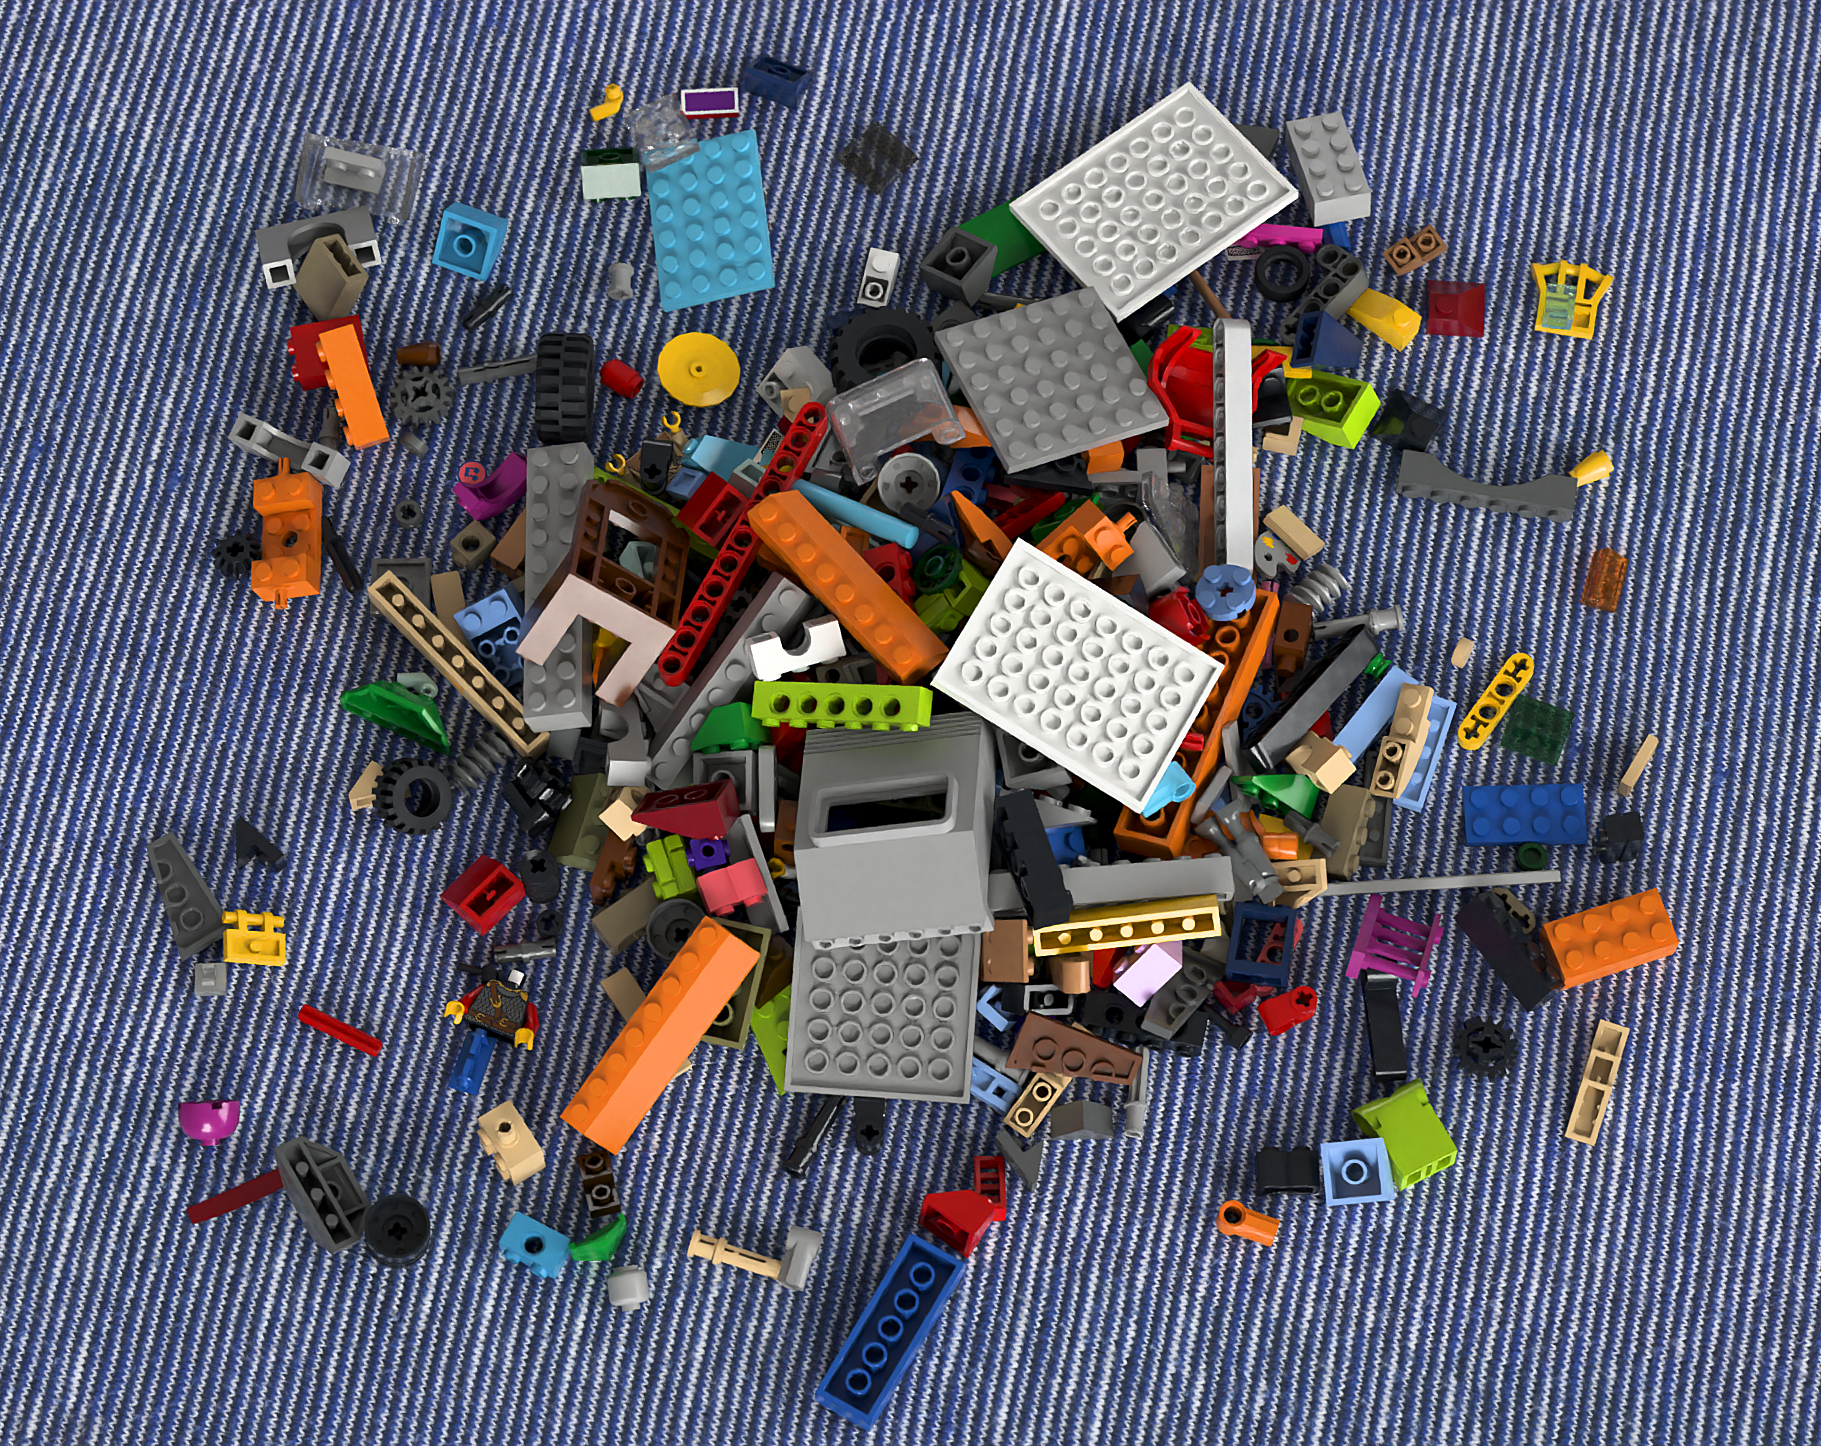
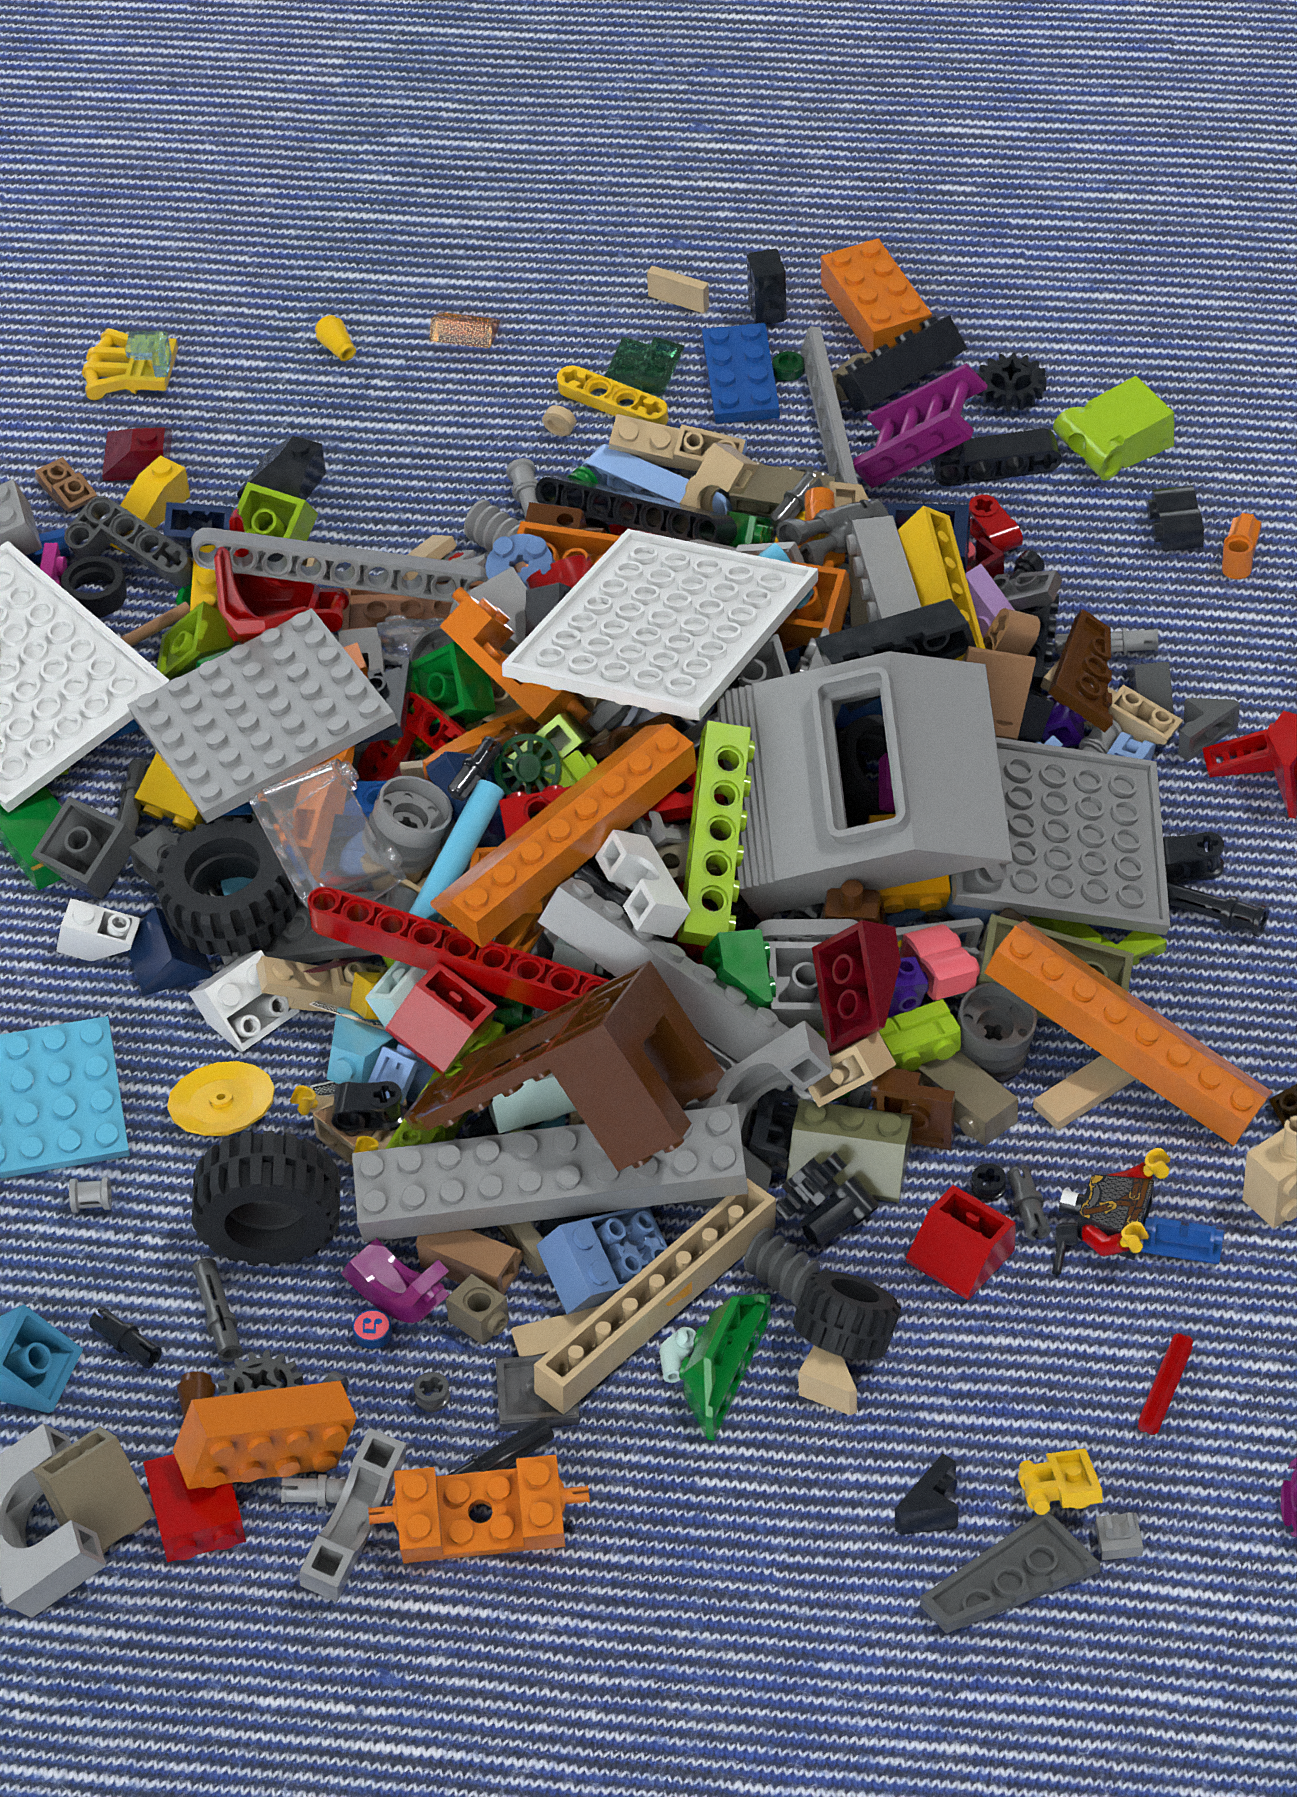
camera: 90 degrees left, 20 degrees down
black gear [211,528,263,581] -> none
black piece [519,849,561,904] -> none
light blue slope [1321,1138,1395,1206] -> none
dark grey arch [1395,449,1578,523] -> none
tan slope [1564,1019,1630,1146] -> none

